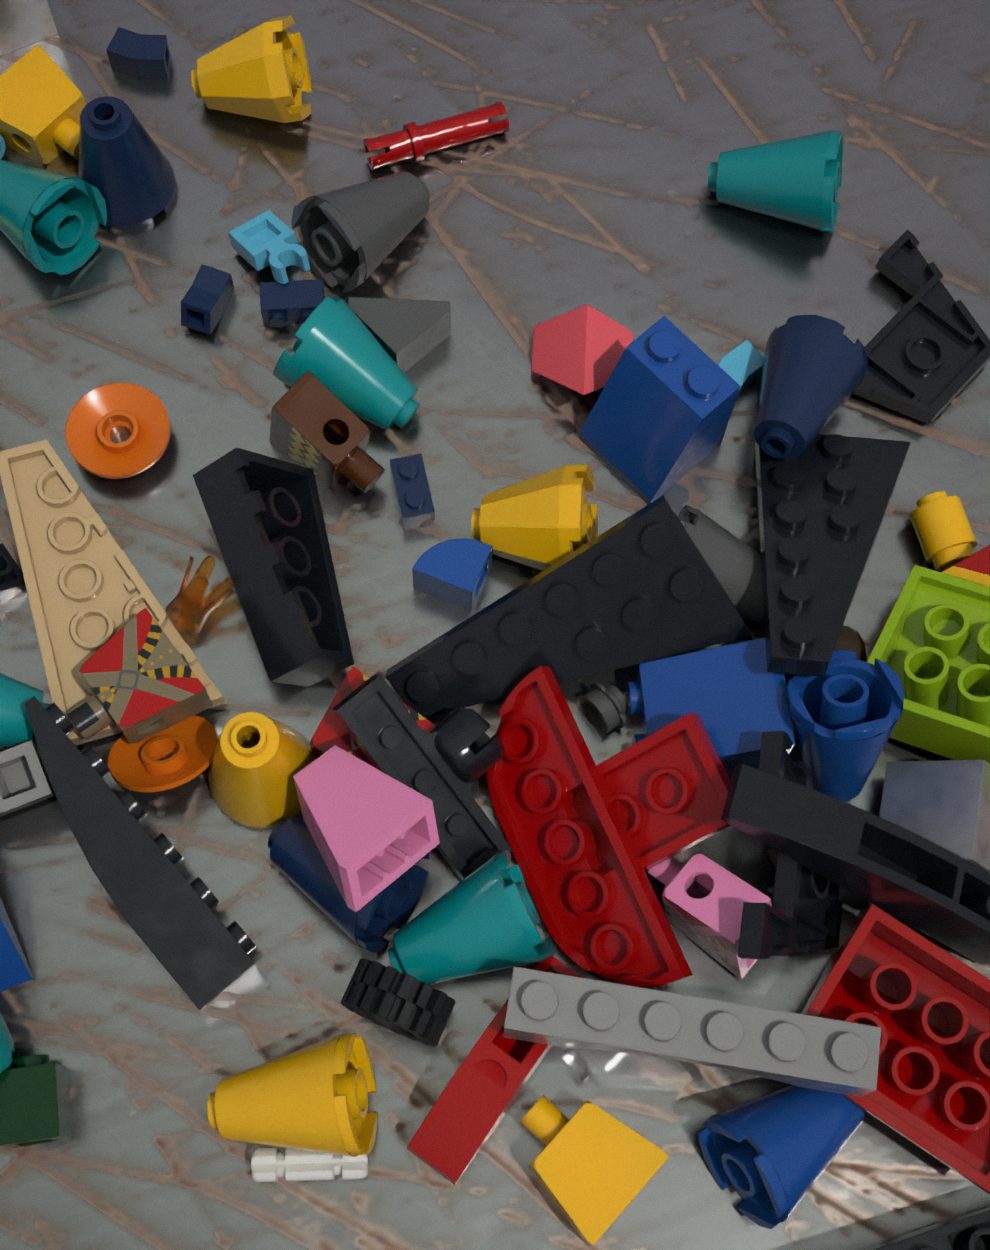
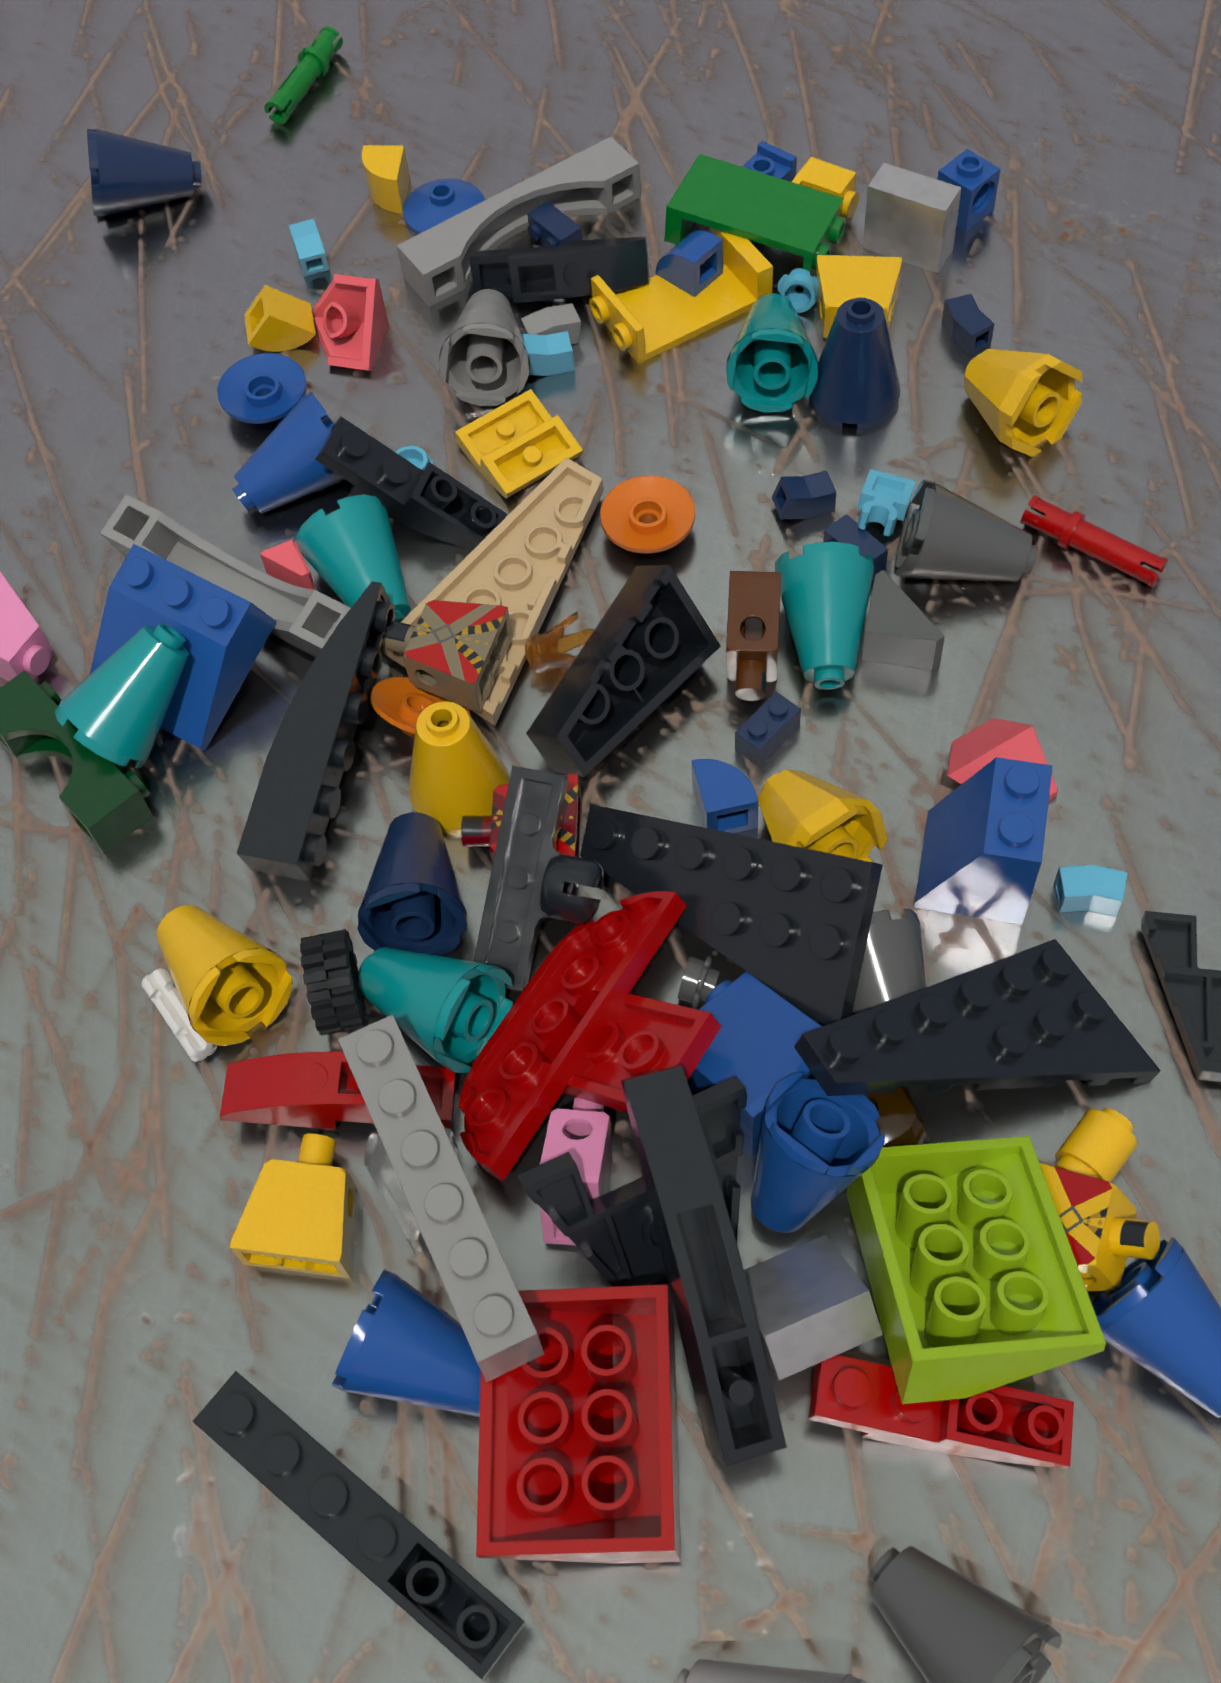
camera: 65 degrees right, 10 degrees down
bright pink slope [293,745,440,912] -> none
dark blue cone [754,315,868,459] -> none

